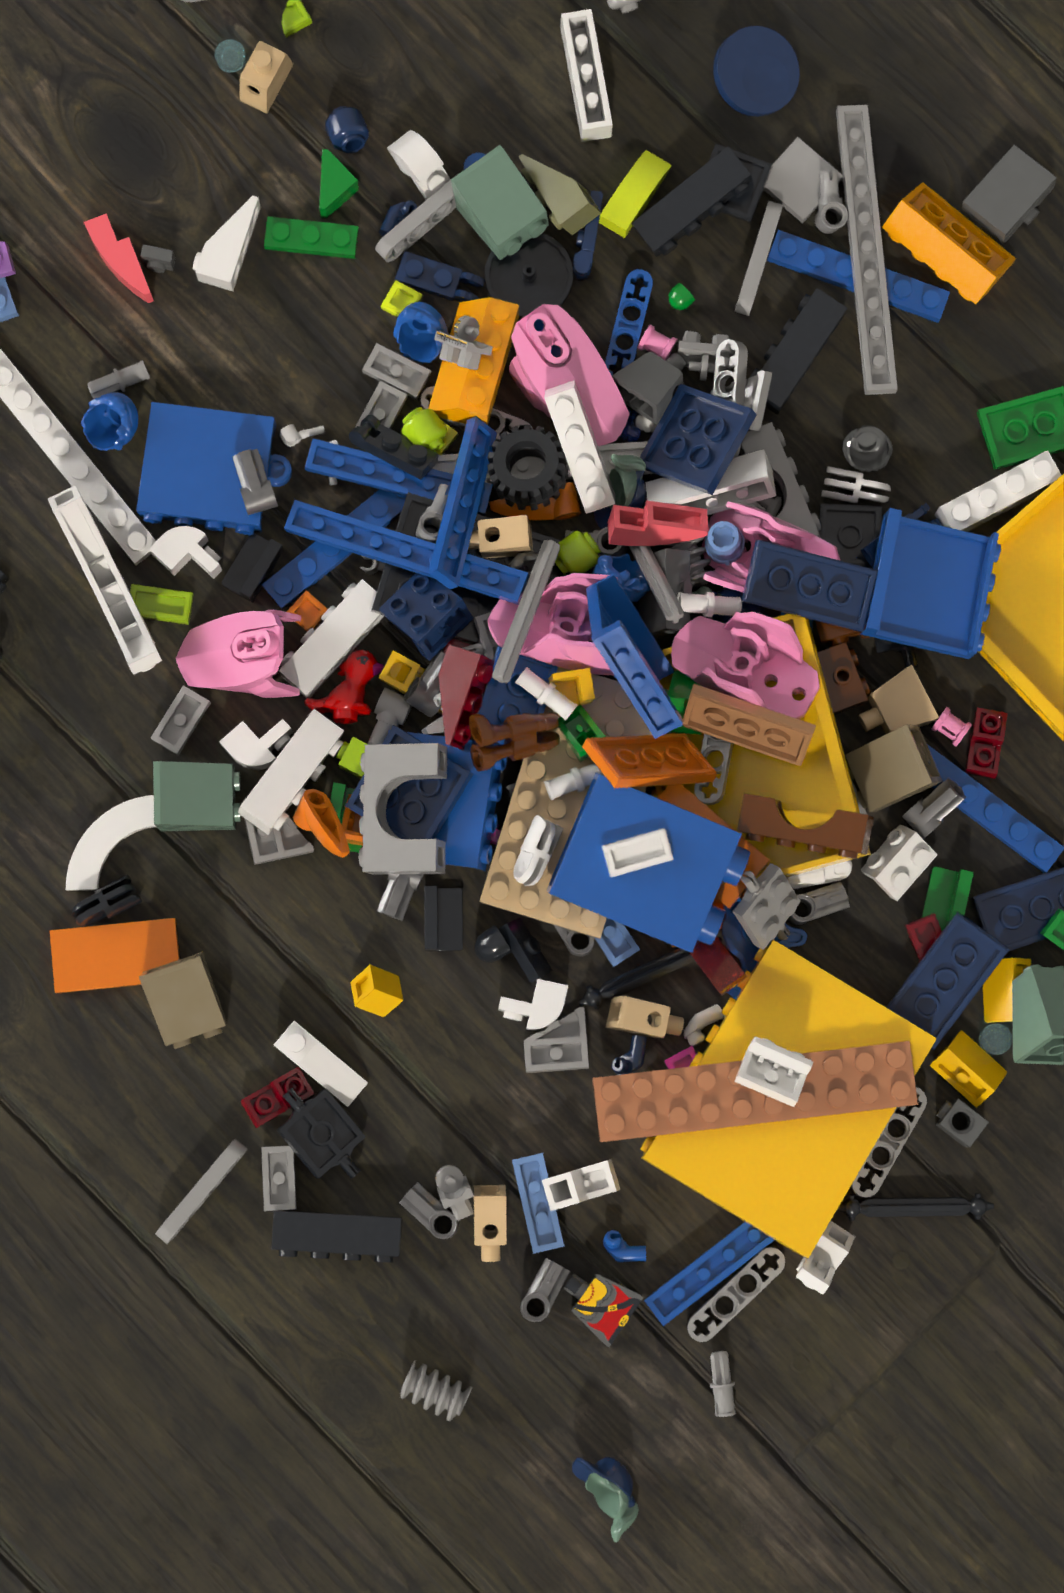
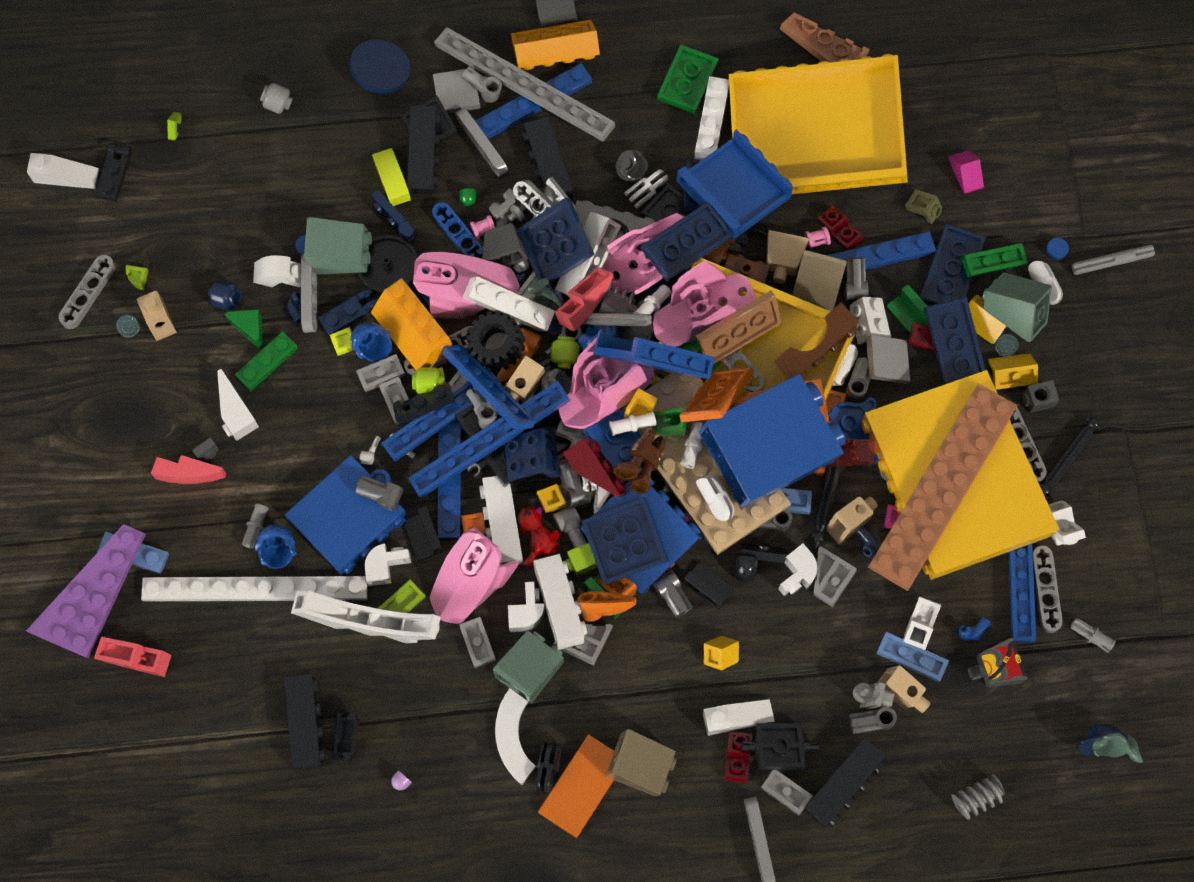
camera: 45 degrees left, 10 degrees down
light grey arch [359,743,447,875] -> none
light grey hips [434,315,493,370] -> none
light grey axle [492,540,560,683] -> none
olive slope [519,154,601,235] -> none
flat silver piece [520,1258,570,1322] -> none
white brick [561,9,613,142] -> none
white tile [602,828,674,877] -> none
white arm [683,1004,723,1046] -> none
medium blue piece [705,521,745,566] -> none
light grey plate [733,863,801,950] -> none
white bracket [734,1037,813,1107] -> none
none -> light grey tile [866,335,910,384]

